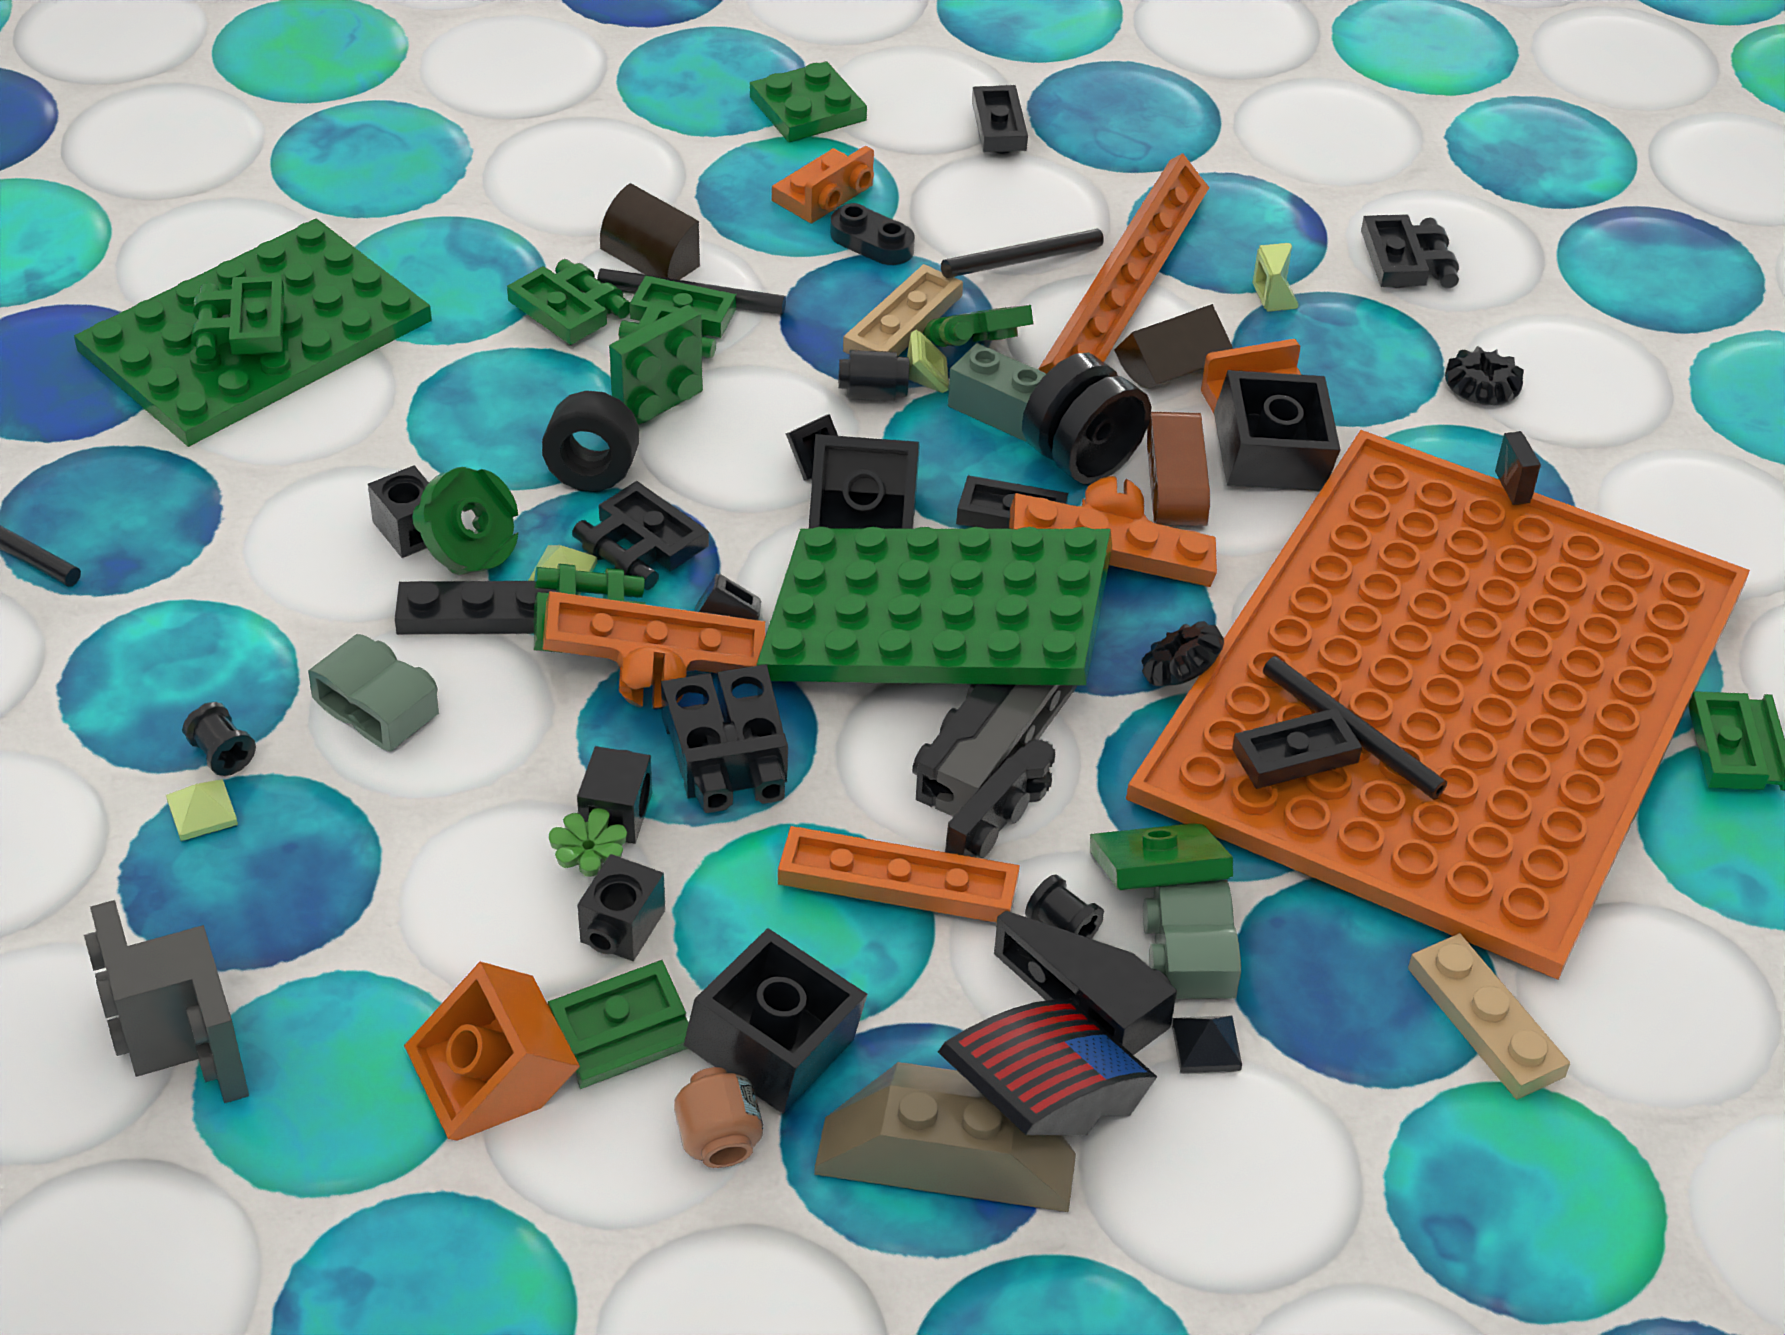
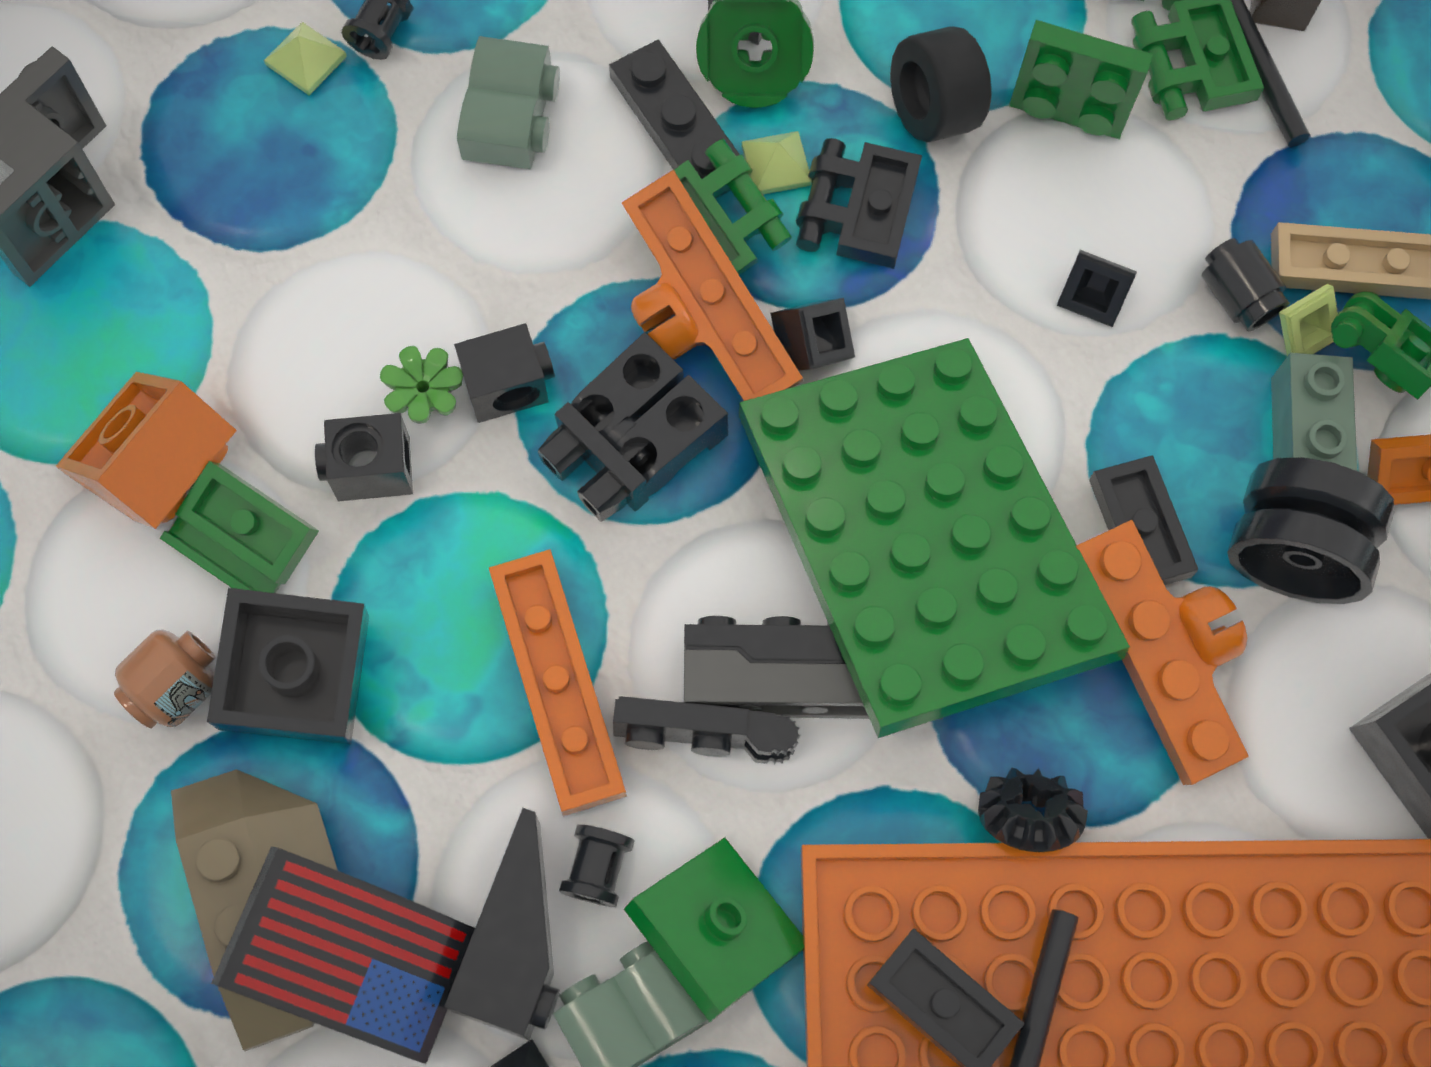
camera: 60 degrees right, 25 degrees up
black slope [808,434,920,529] -> none
dark orange beam [1147,412,1210,526] -> none

